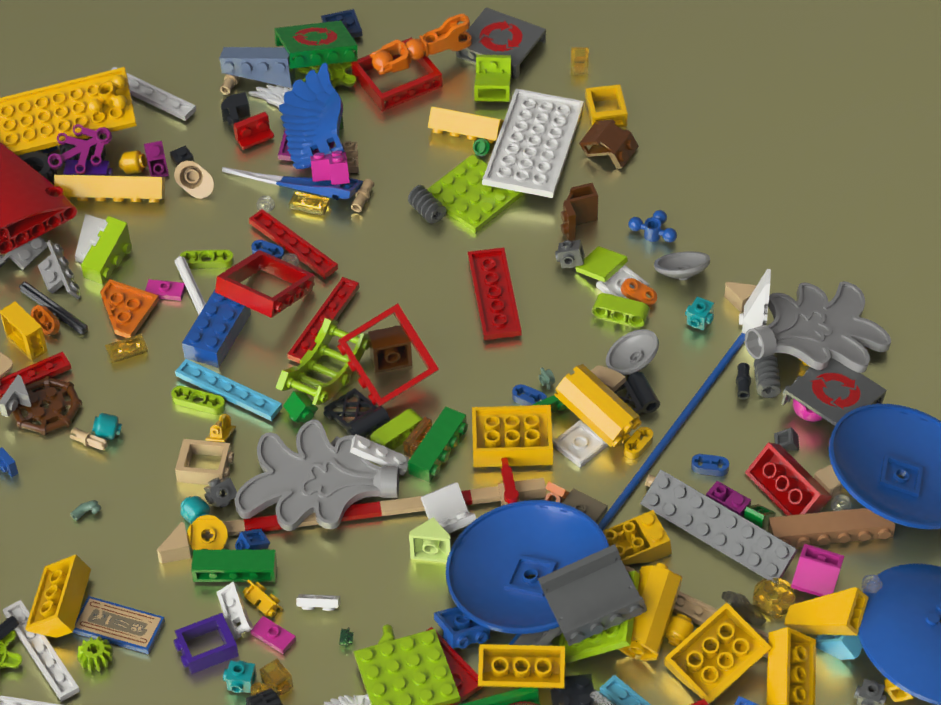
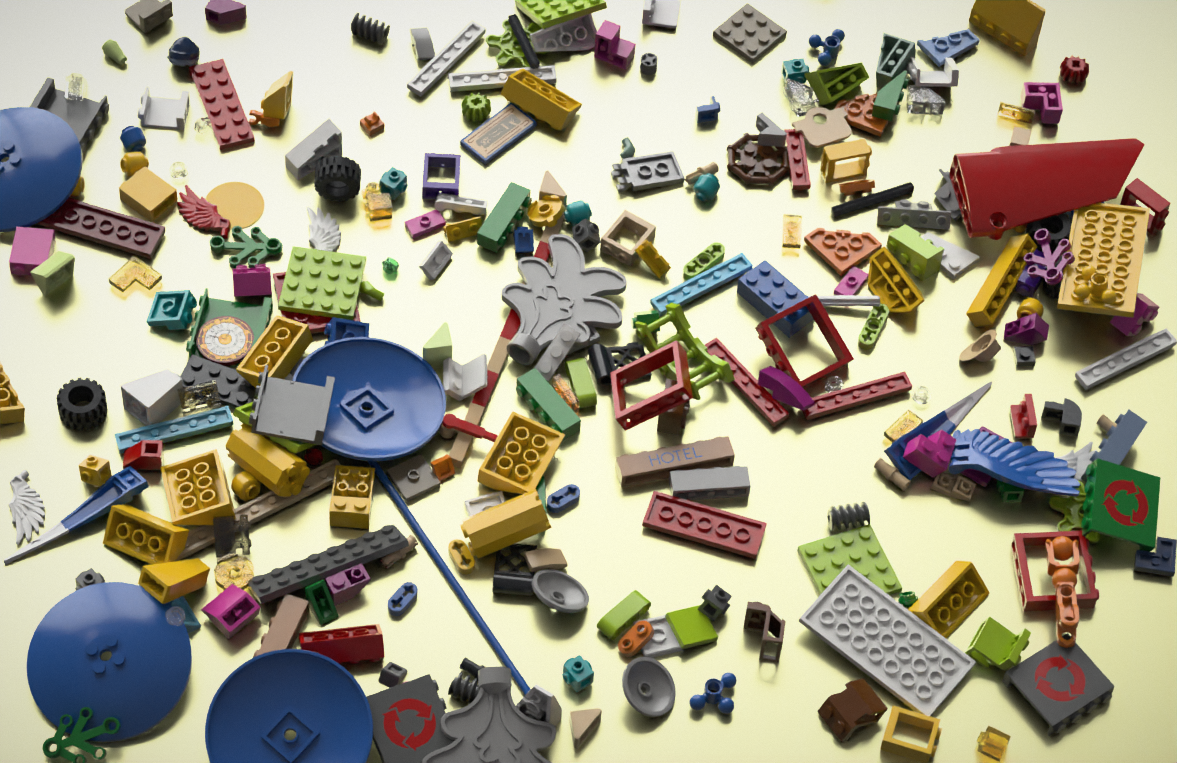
camera: 110 degrees right, 5 degrees up
blue beam [251,240,285,260] -> none
sand green plate [539,367,555,390] -> none
none -> flat silver tile [610,151,685,192]
none -> medium nougat brick [615,436,735,487]
none -> light grey brick [669,466,751,501]
none -> magenta slope [758,366,815,411]
none -> yellow wedge [868,246,925,313]

